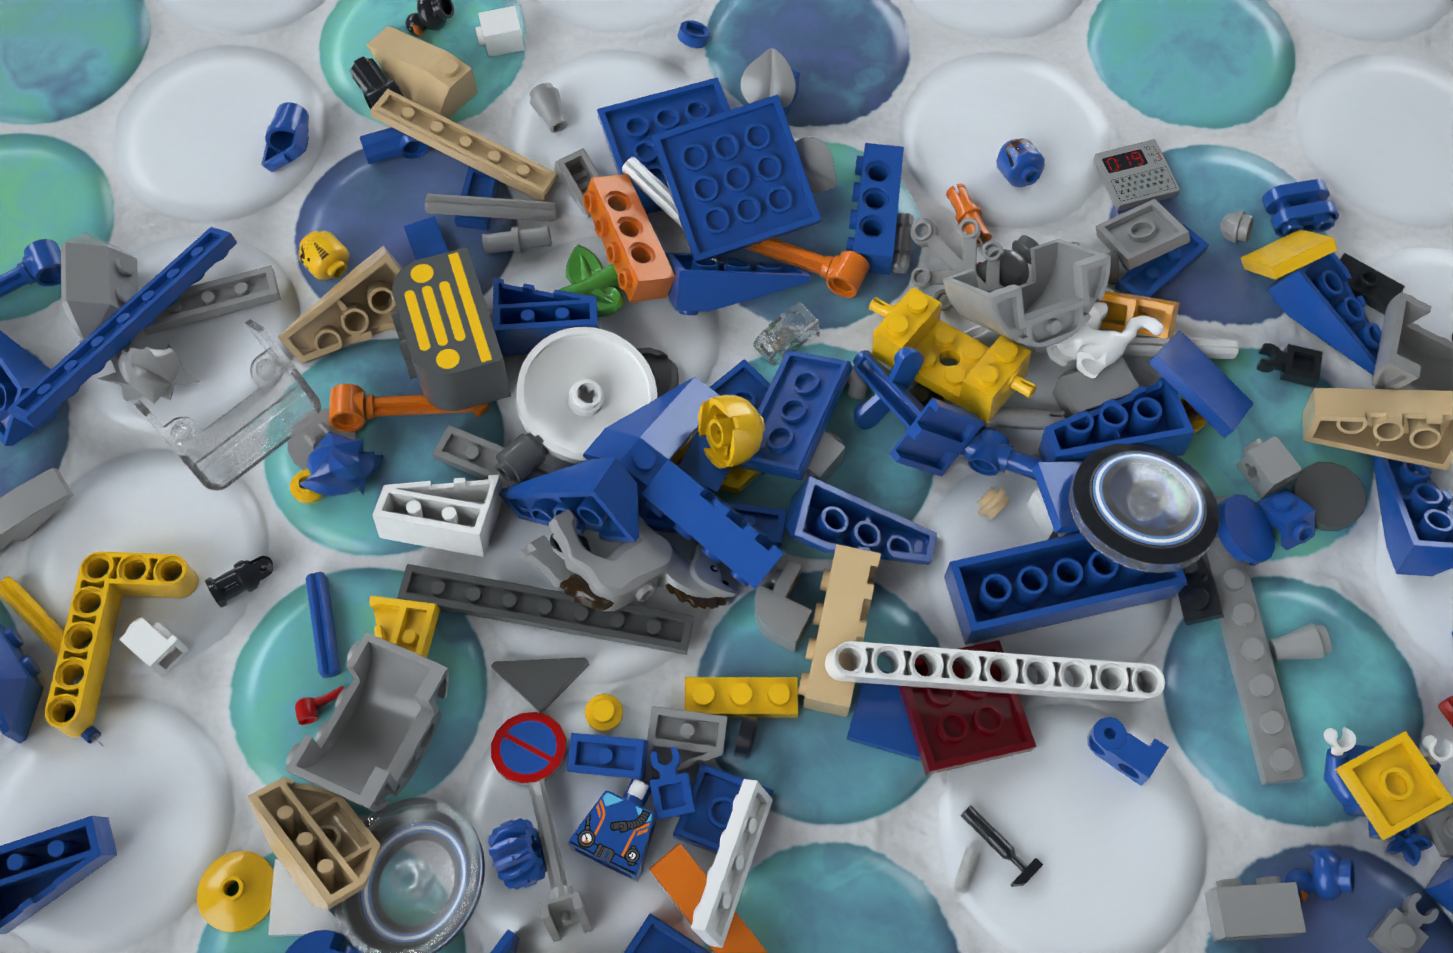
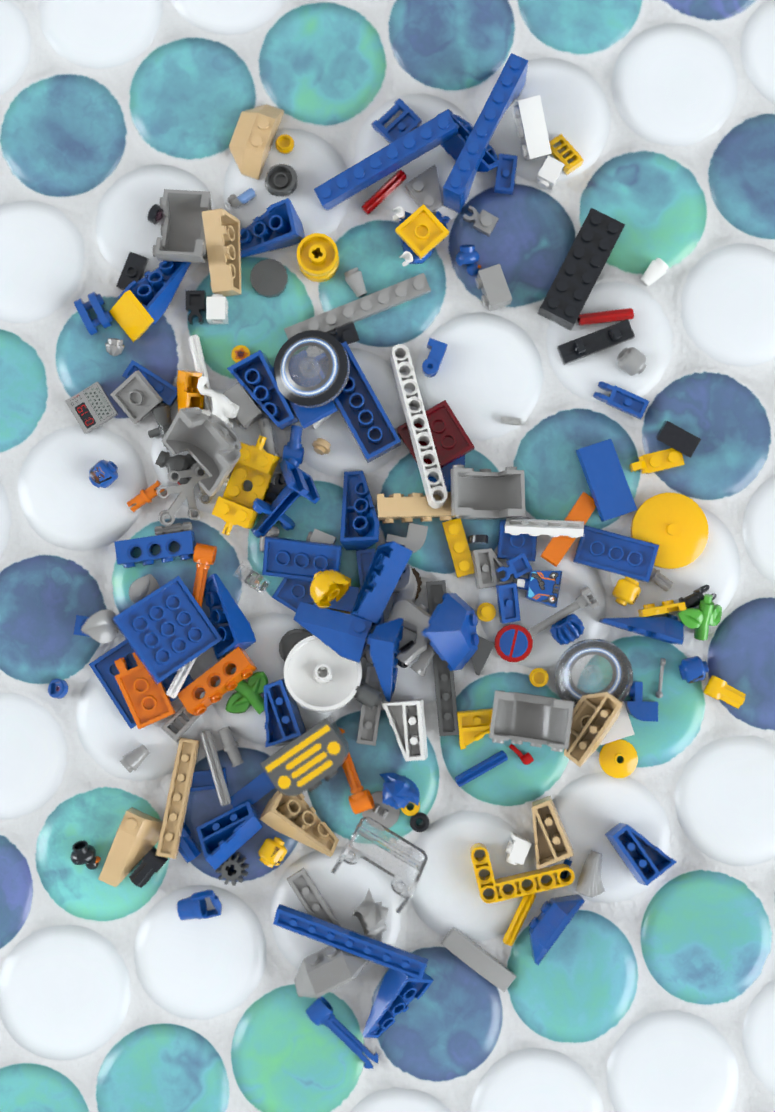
camera: 105 degrees left, 20 degrees up
black piece [205,556,273,608] -> none
white brick [475,6,525,57] -> none
black piece [960,805,1043,887] -> none
blue tile [1149,330,1254,438] -> none
blue tile [1217,494,1275,566] -> none
light grey brick [1236,435,1303,499] -> none
blue bracket [1256,488,1315,550] -> none
none -> orange tile [114,652,175,729]
none -> blue wedge [196,801,263,870]
none -> white brick [206,294,228,324]
none -> dark grey gear [215,852,249,886]
none -> yellow wheel [296,233,339,282]
none -> black plate [410,812,429,832]
none -> blue wedge [422,593,479,671]
none -> light grey cylinder [450,465,526,520]
none -> yellow plate [529,668,549,687]
none -> tan wedge [532,796,573,869]
none -> light grey piece [575,851,605,897]

